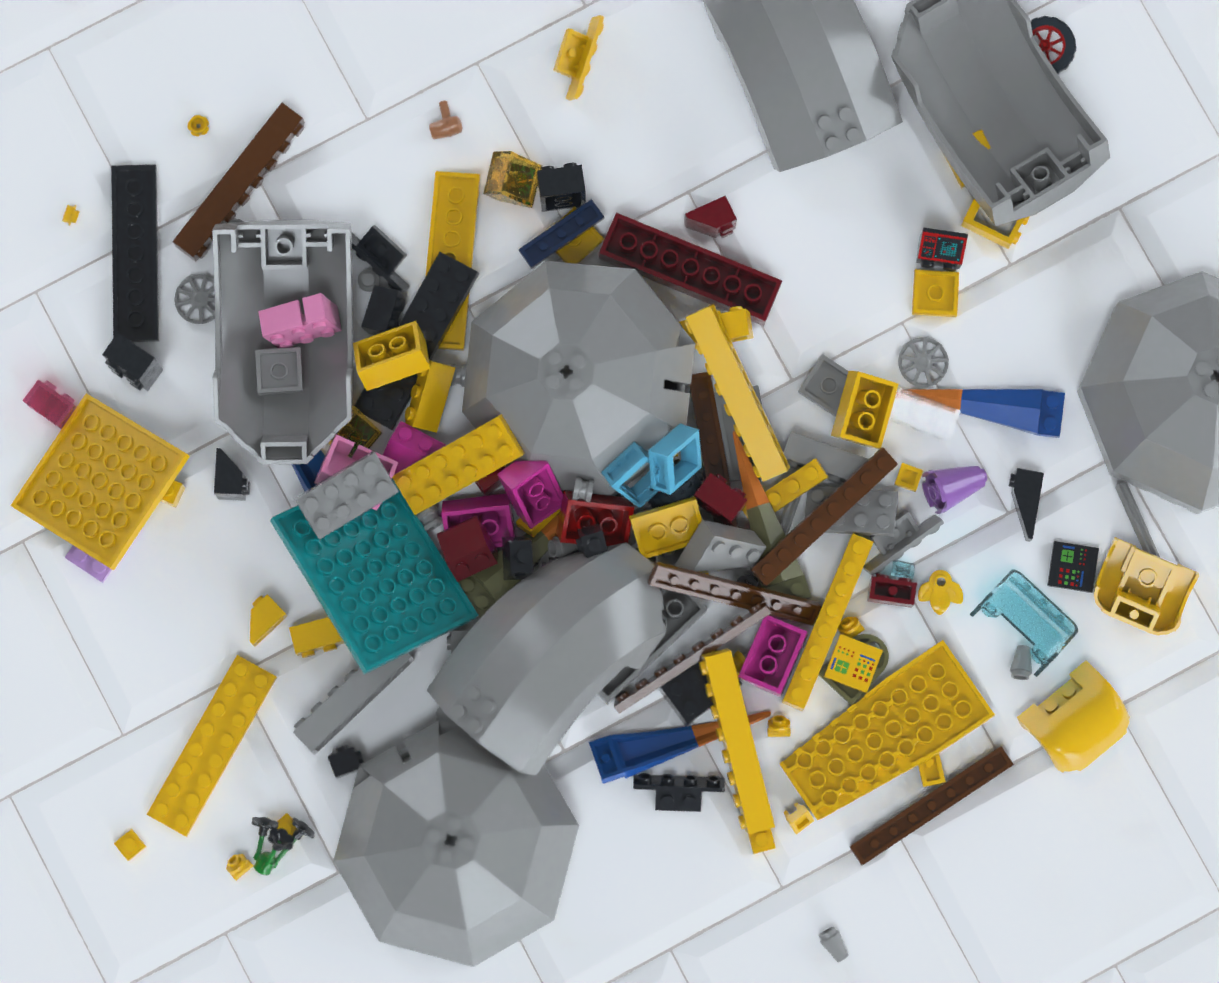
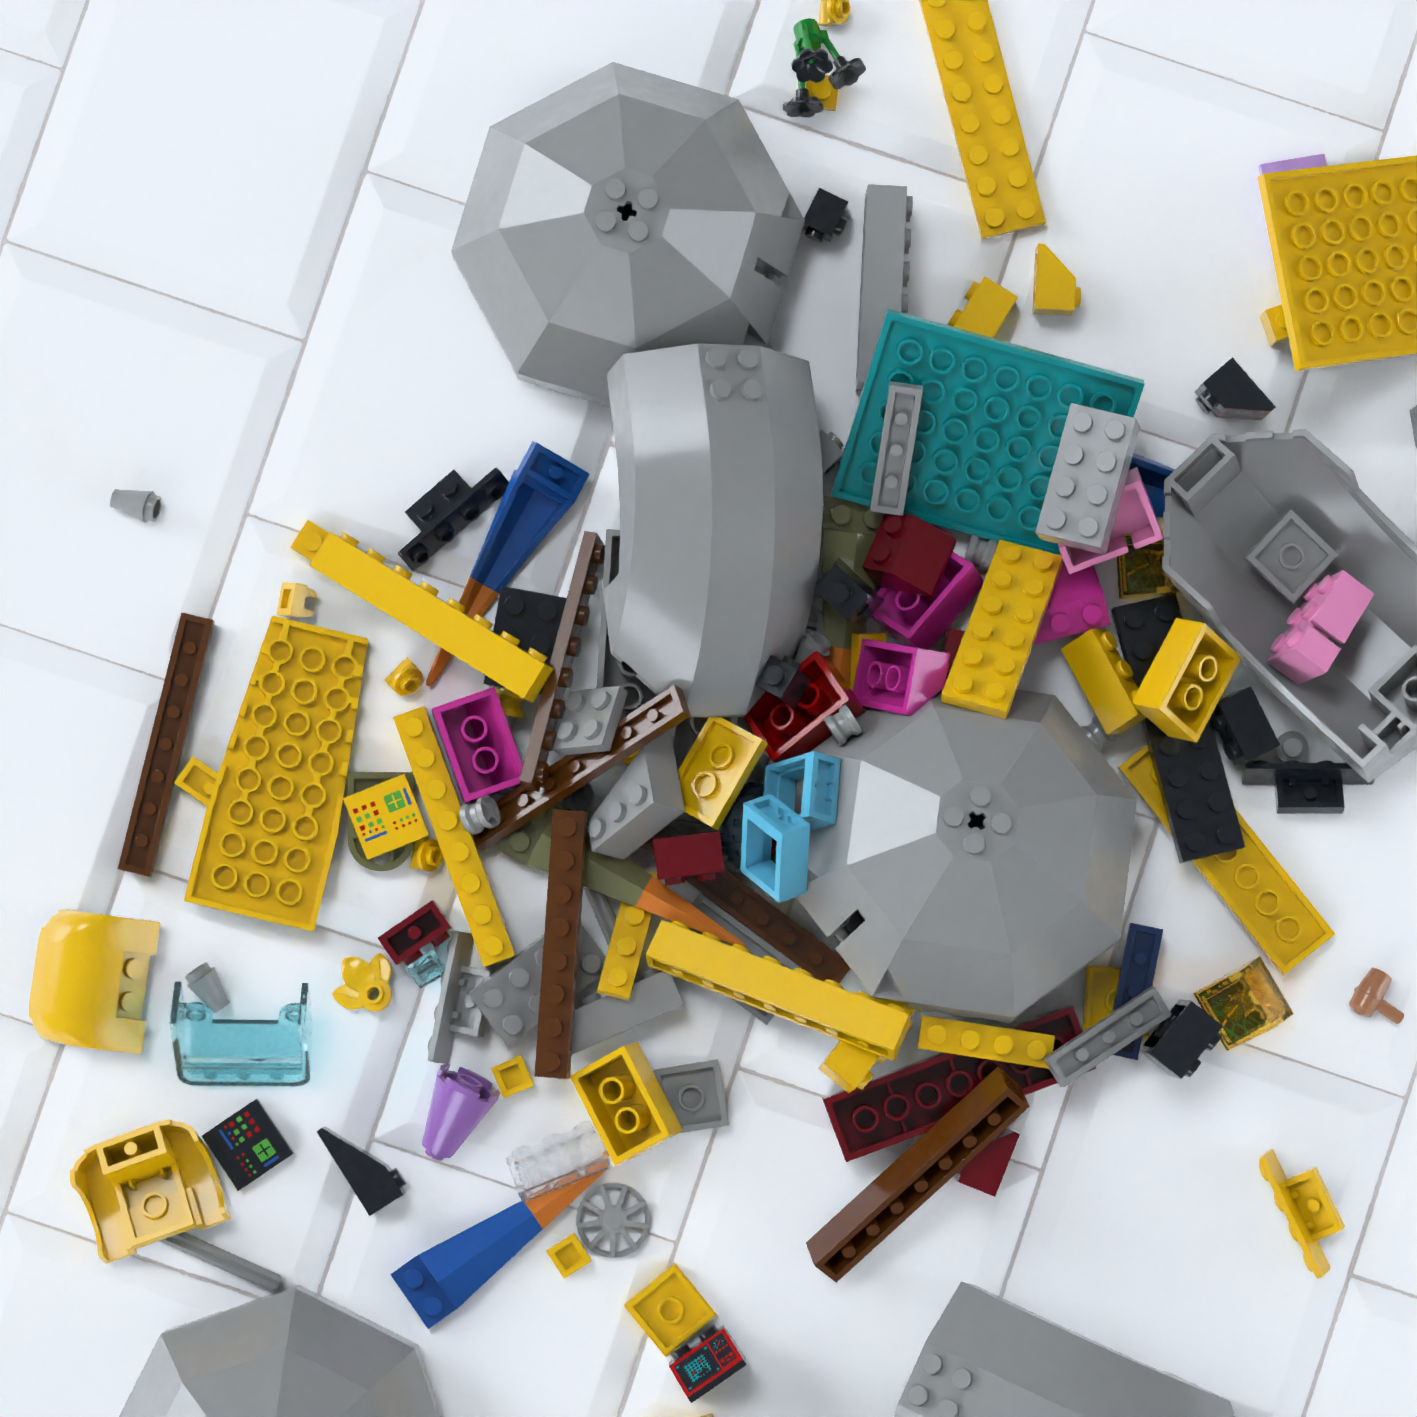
camera: 135 degrees right, 5 degrees up
none -> light grey wheel [459,795,501,835]
none -> yellow plate [546,1232,592,1279]
none -> light grey plate [552,686,628,756]
none -> reddish brown brick [806,1067,1030,1283]
none -> light grey plate [870,381,923,516]
none -> yellow plate [917,1015,1055,1069]
none -> light grey plate [1043,986,1172,1087]

